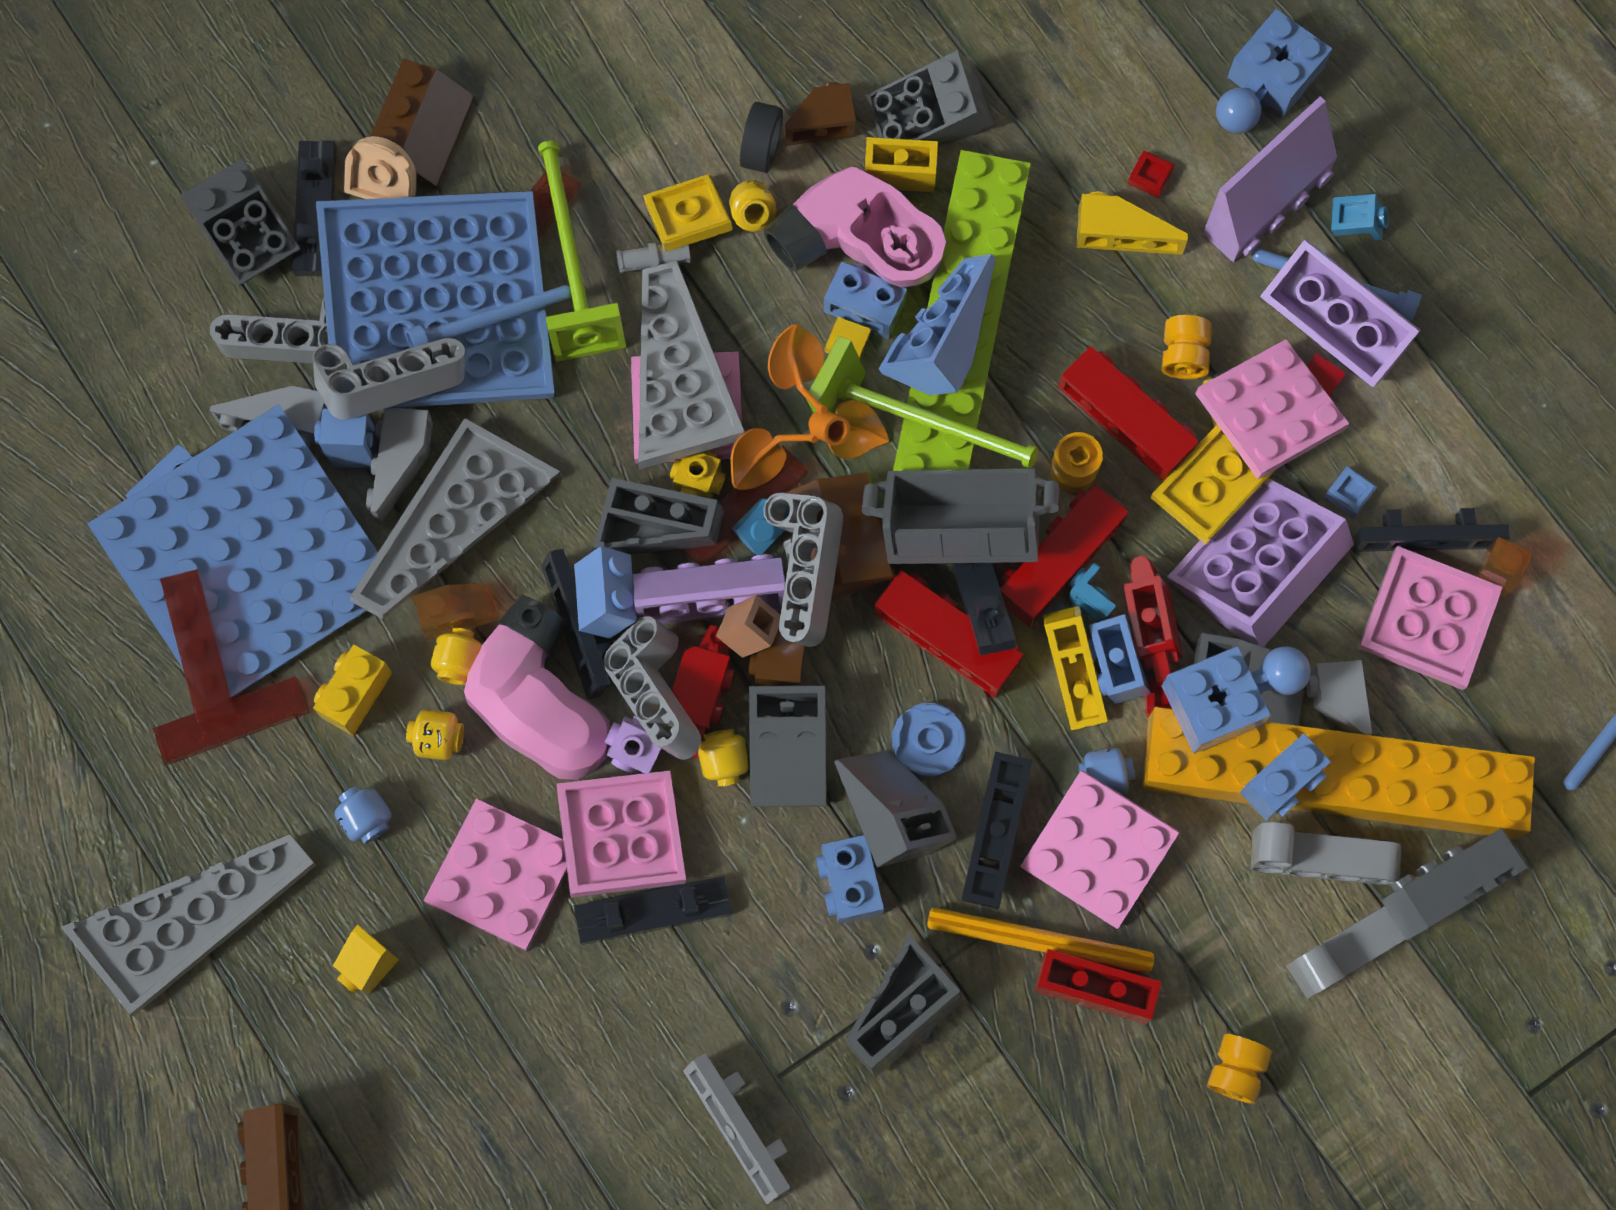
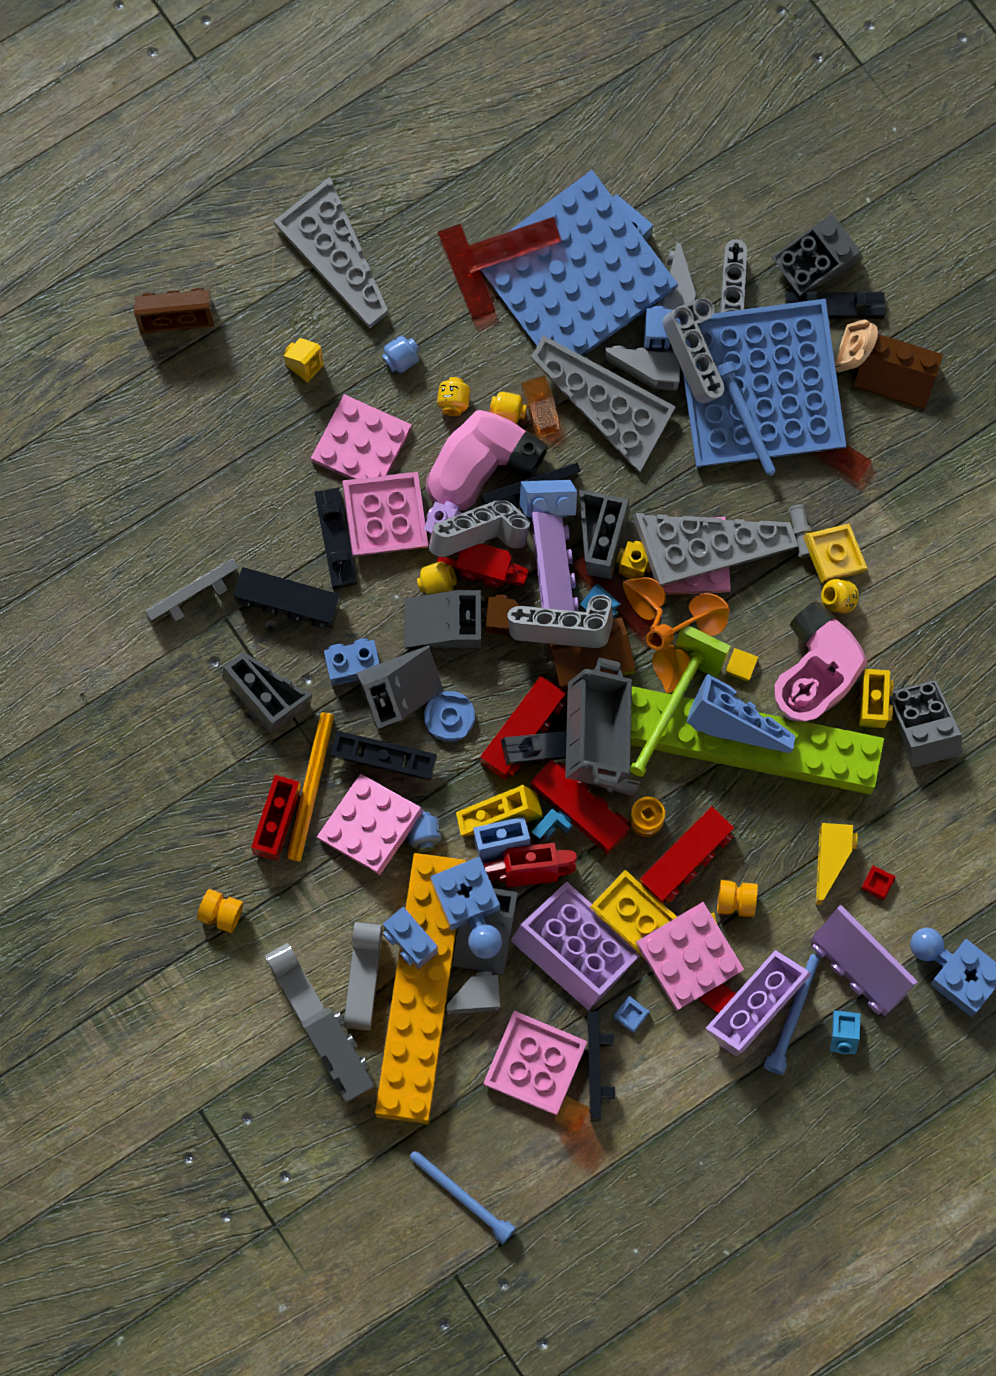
camera: 90 degrees right, 0 degrees up
yellow brick [313,644,392,736] -> none
lime tile [538,140,627,362] -> none
nougat brick [716,595,780,658] -> none
black tyre [739,101,783,173] -> none
reddish brown slope [785,82,856,146] -> none
medium blue brick [824,262,907,339] -> none
none -> black brick [233,567,342,630]

